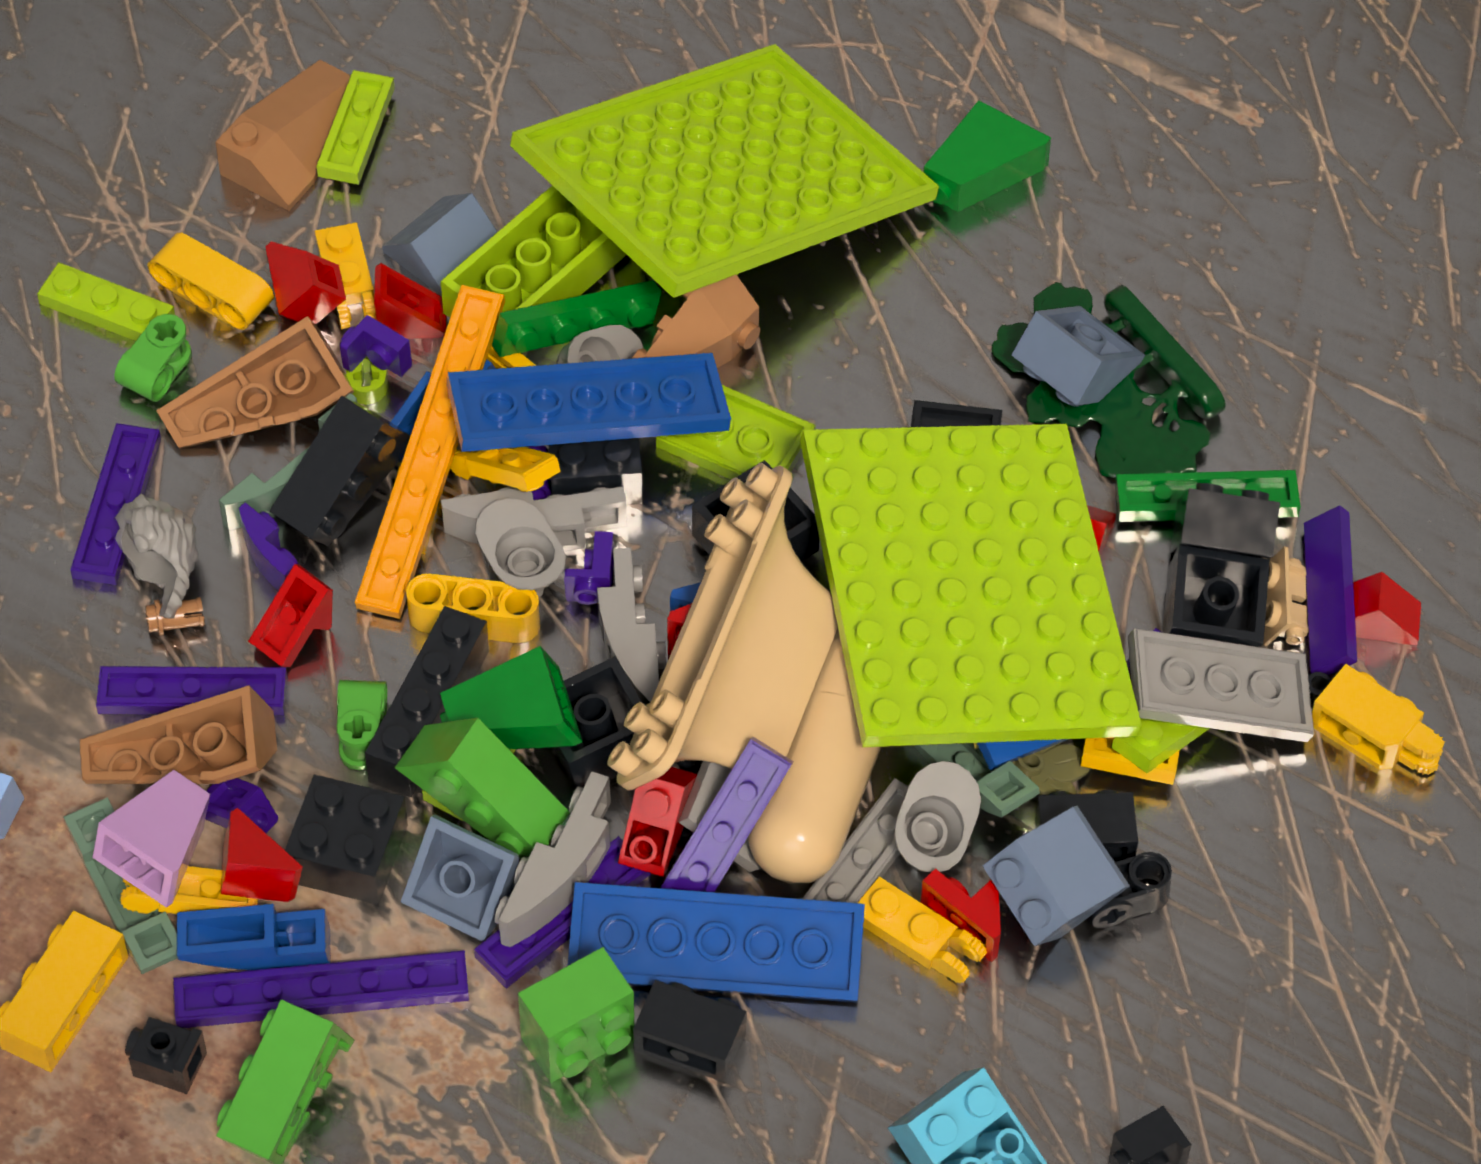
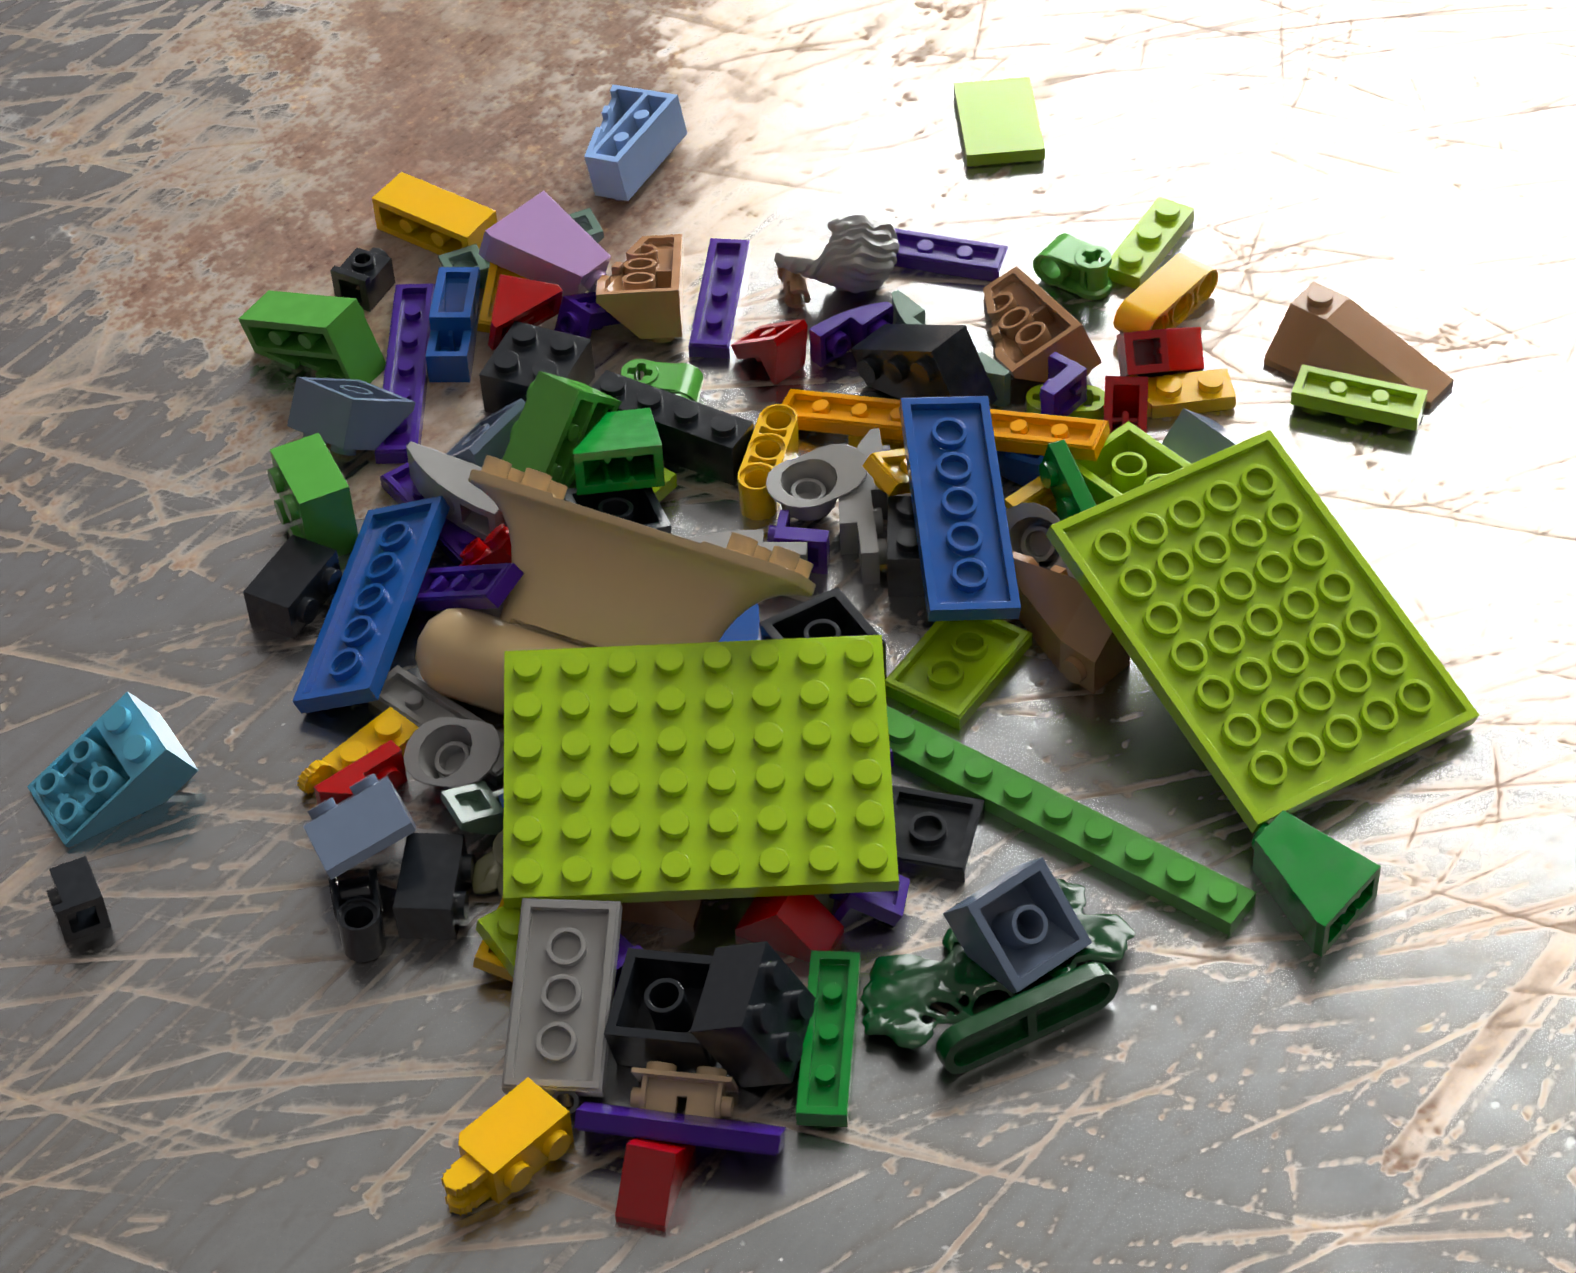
camera: 100 degrees right, 10 degrees down
none -> sand blue slope [287,377,415,456]
none -> bright green plate [887,706,1256,936]

